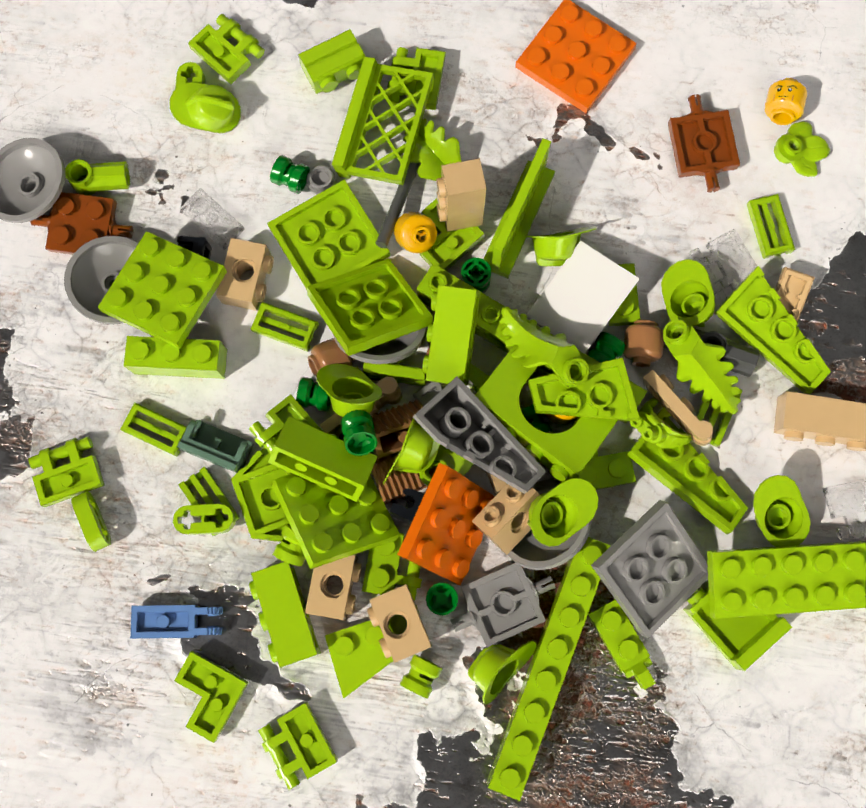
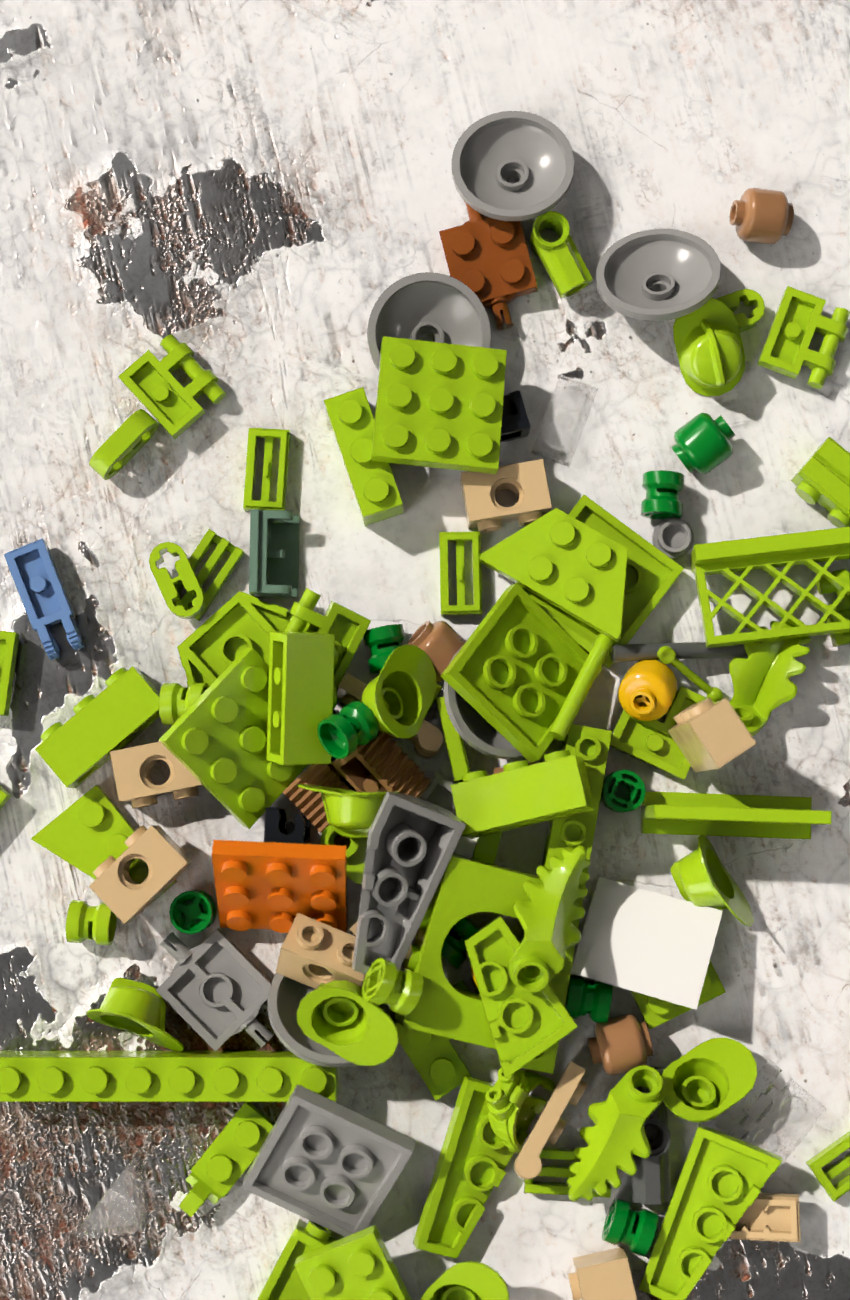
camera: 65 degrees right, 5 degrees up
lime plate [362,533,422,601] -> none
none -> clear slope [75,1155,150,1240]
none -> lime wheel [362,958,423,1016]
none -> lime wing [479,508,628,643]
none -> lime bar [549,633,614,741]
none -> light grey dish [596,229,721,322]
none -> green wheel [602,1198,658,1256]
none -> lime hinge [657,645,723,702]
none -> green head [671,413,735,474]
none -> medium nougat head [729,188,794,244]

